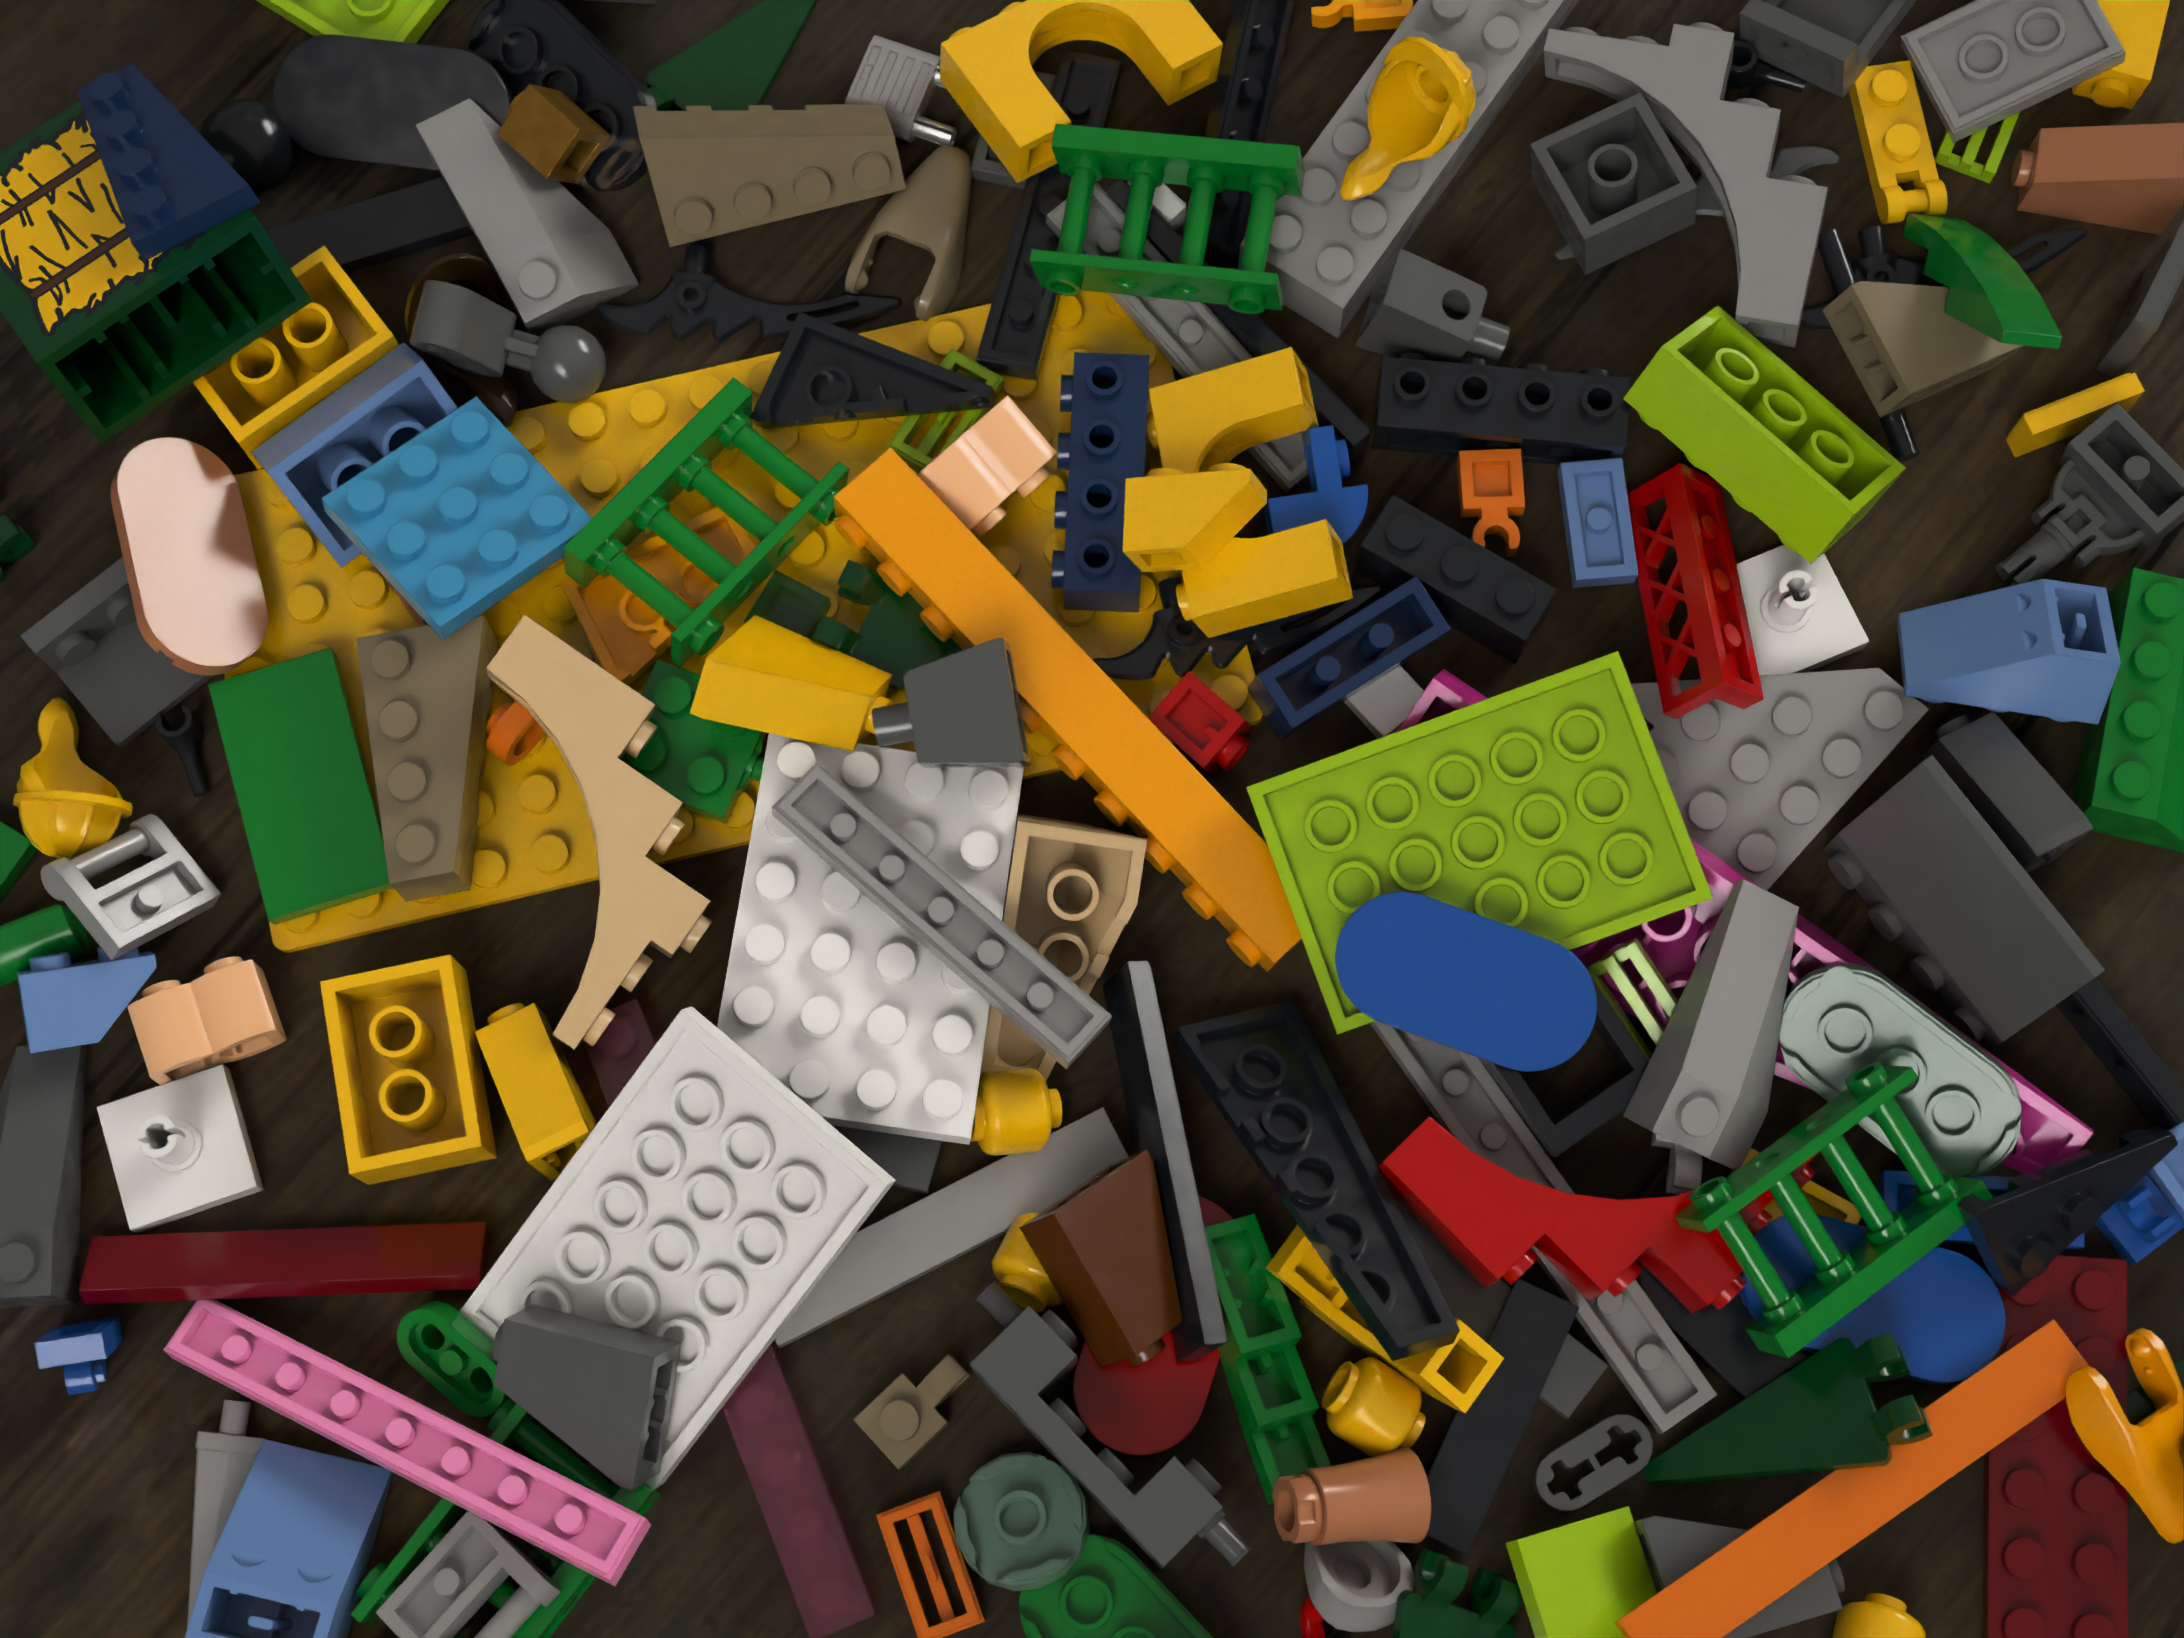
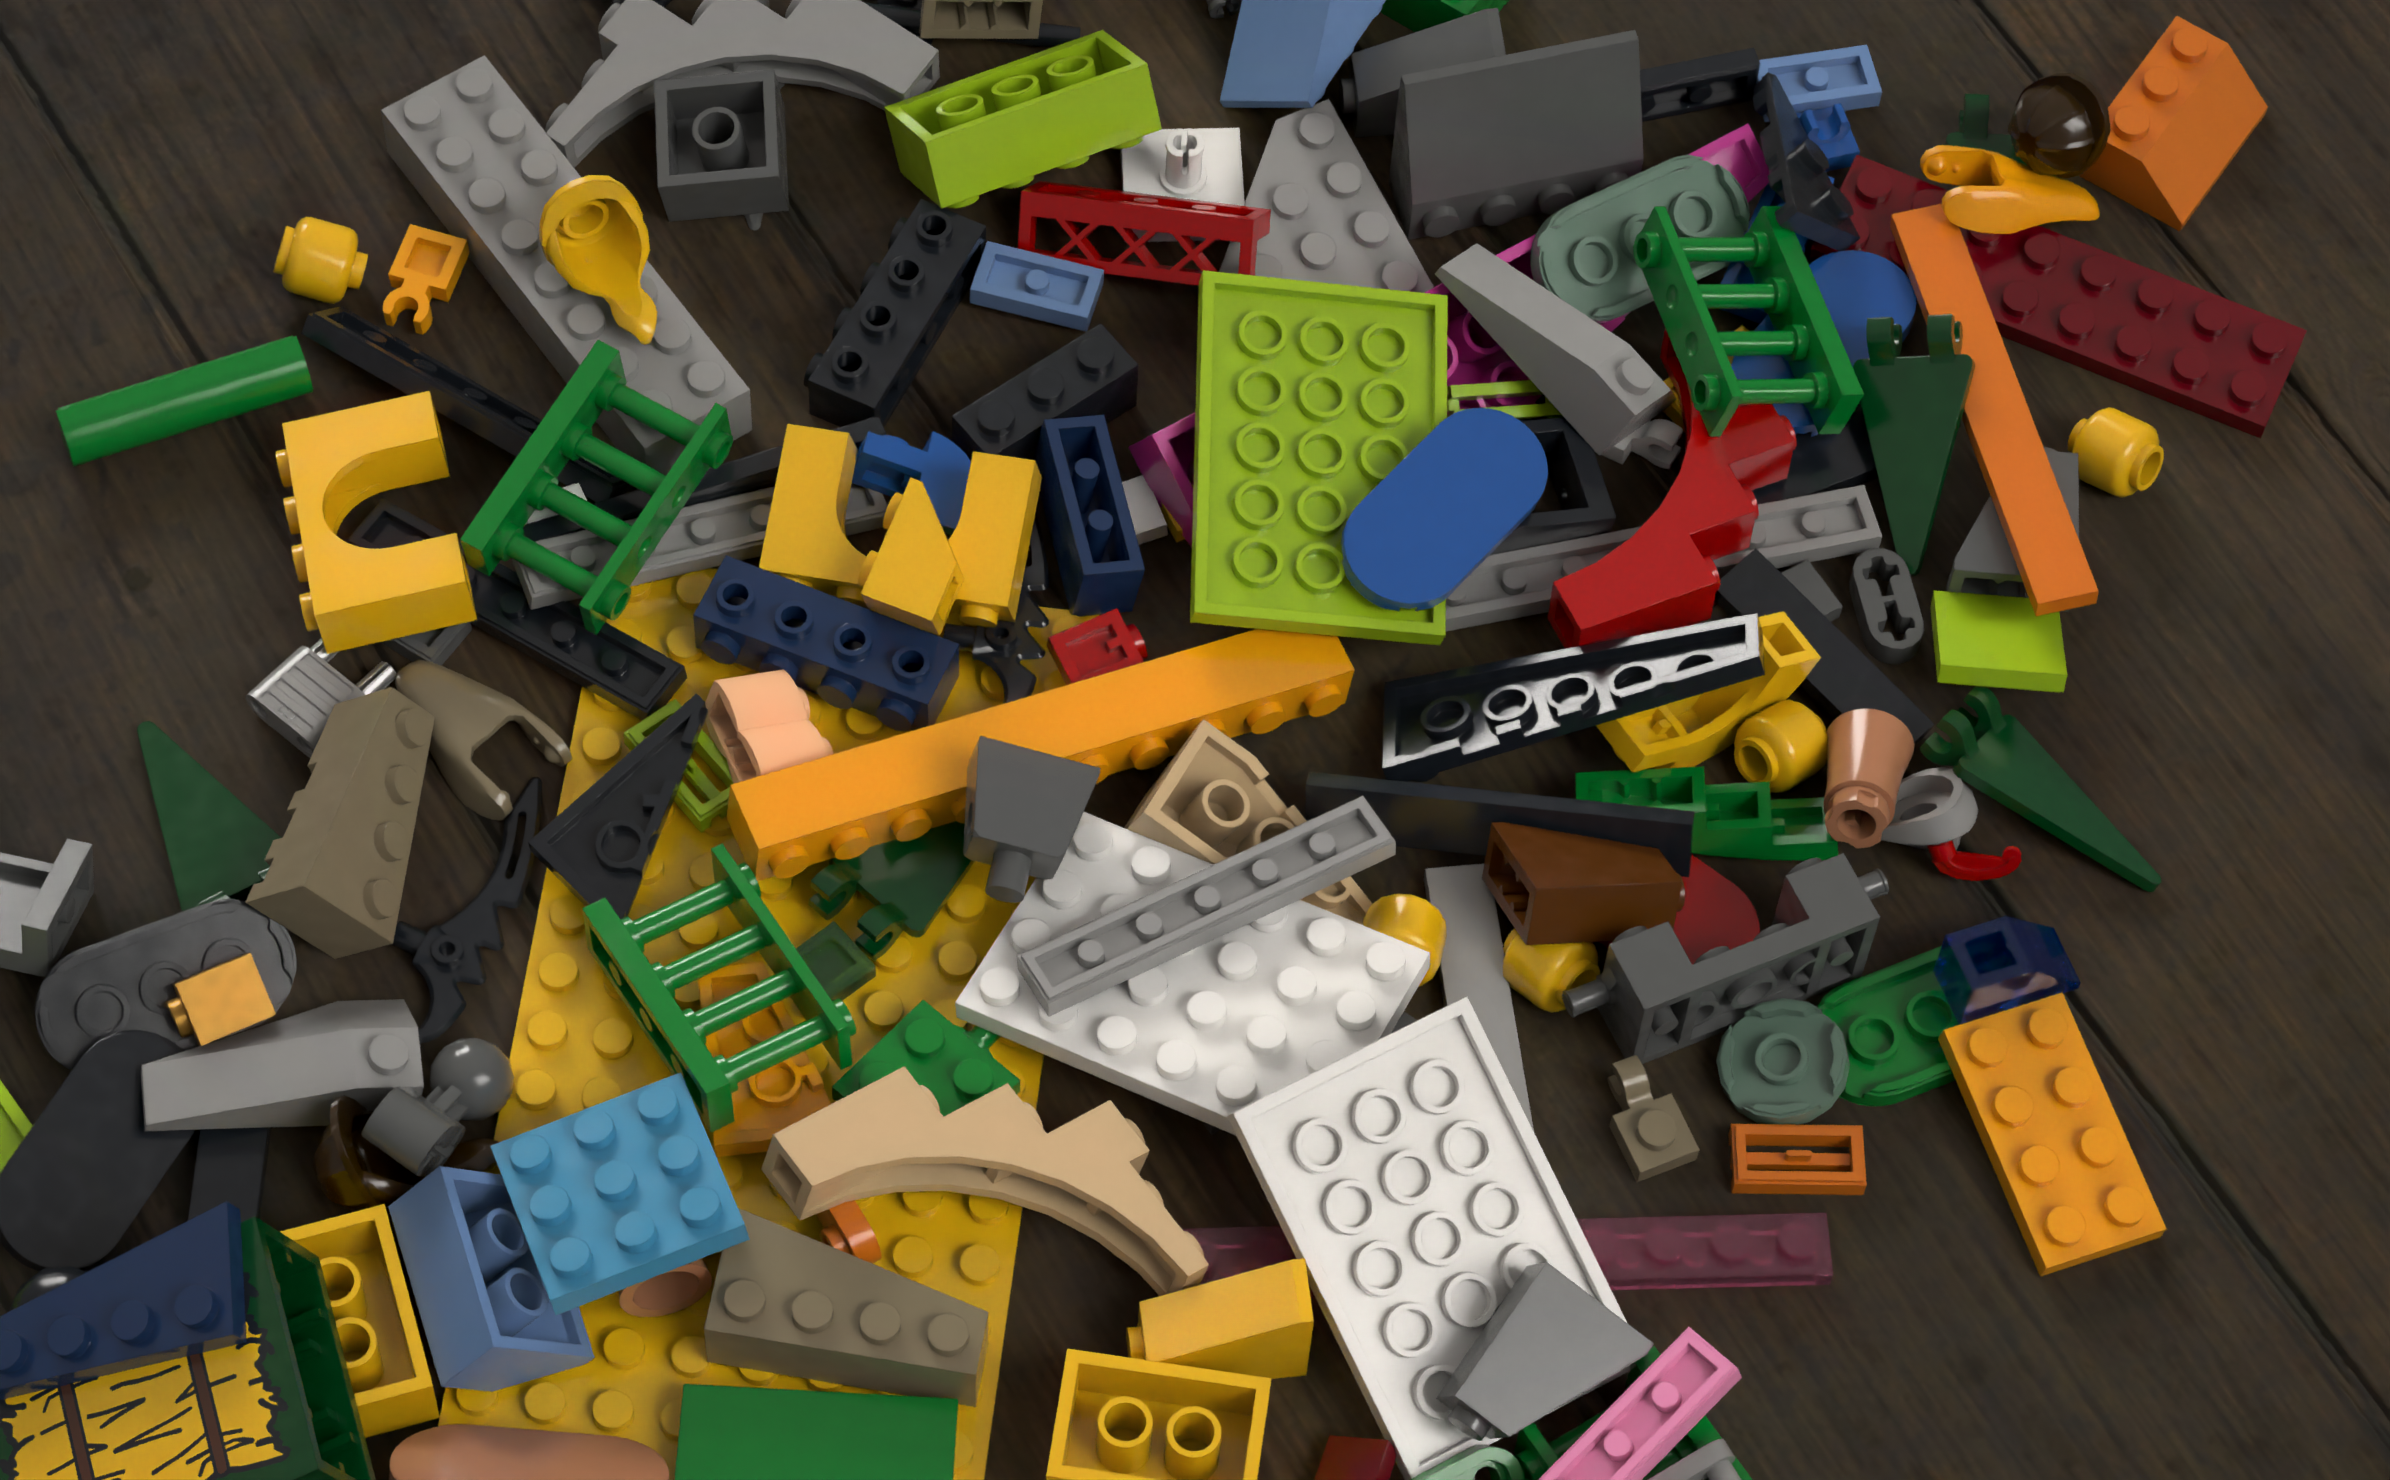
camera: 75 degrees left, 15 degrees down
yellow slope [690,615,893,751] -> none
dark grey torso [1354,249,1510,363] -> none
orange plate [1456,449,1525,557] -> none

